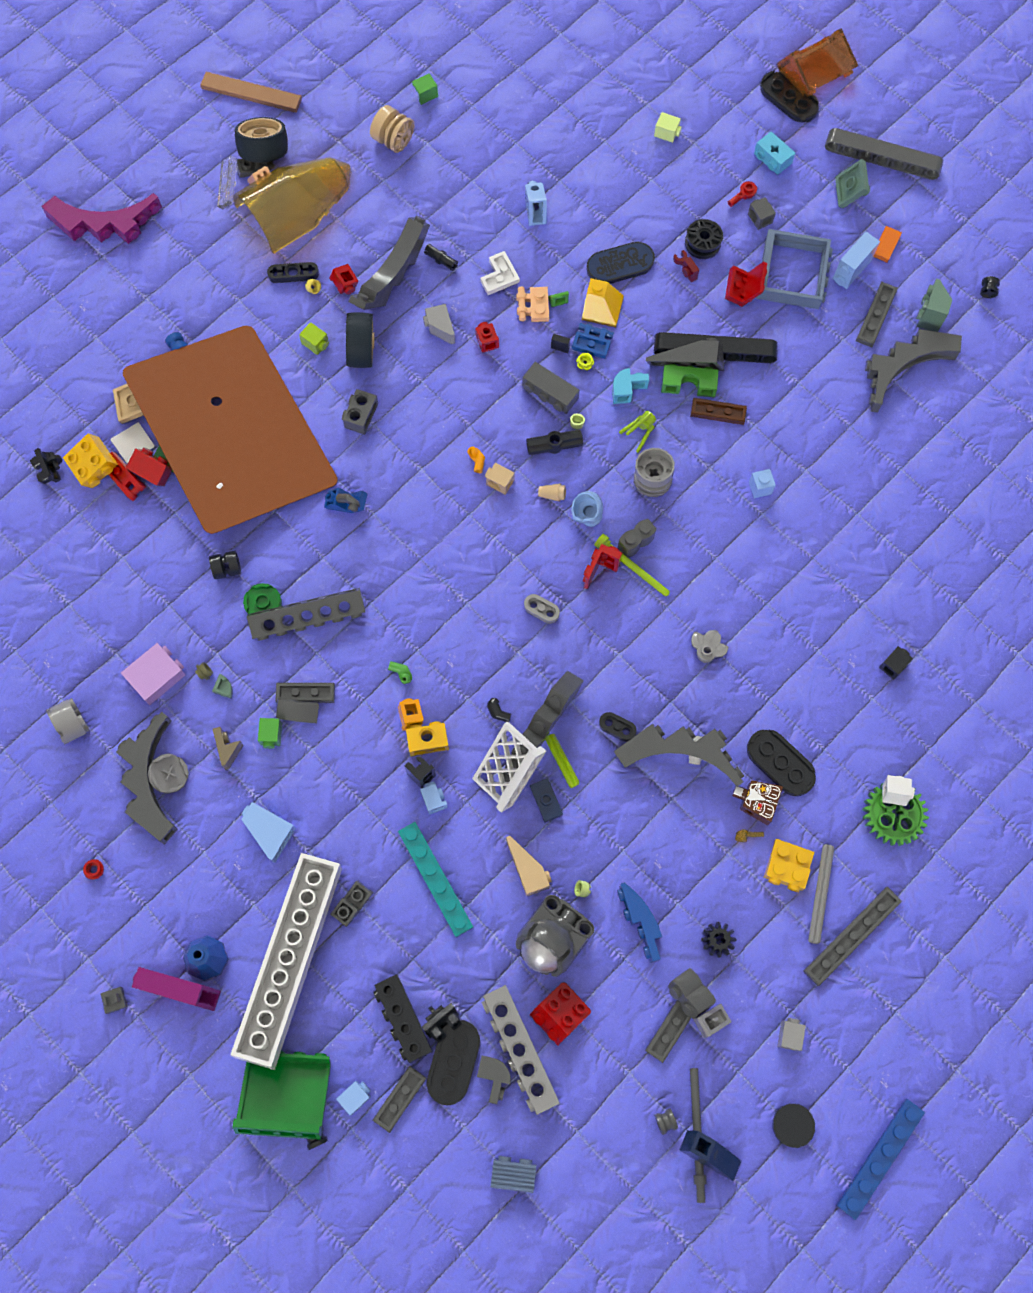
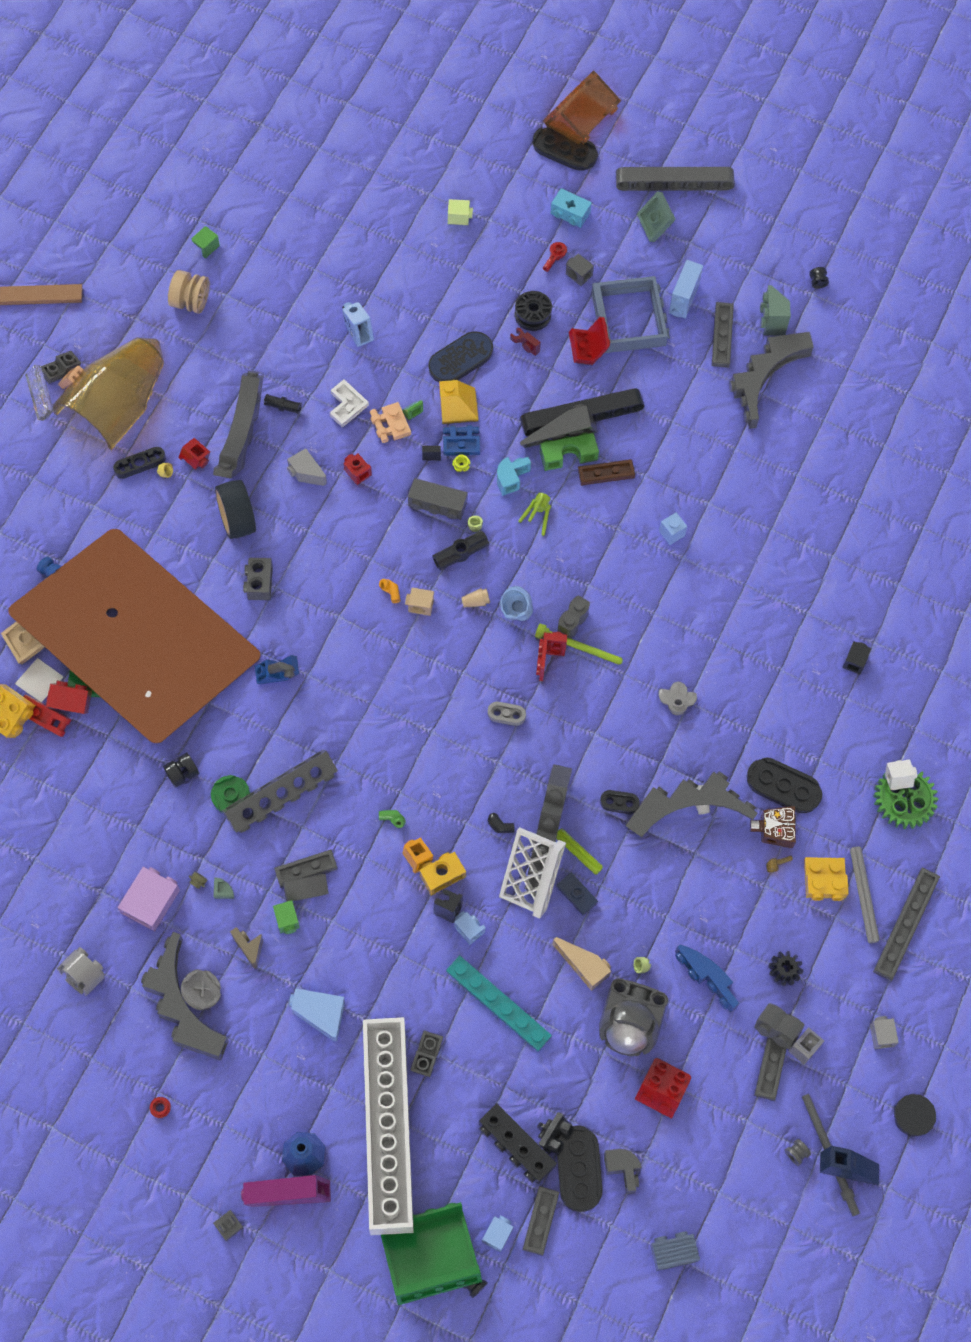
camera: 20 degrees left, 5 degrees down
black wheel [235,117,288,163] -> none
lime brick [299,322,329,355] -> none
light grey brick [481,985,560,1115] -> none
light grey wheel [634,448,675,497] -> none
orange tile [873,226,902,263] -> none

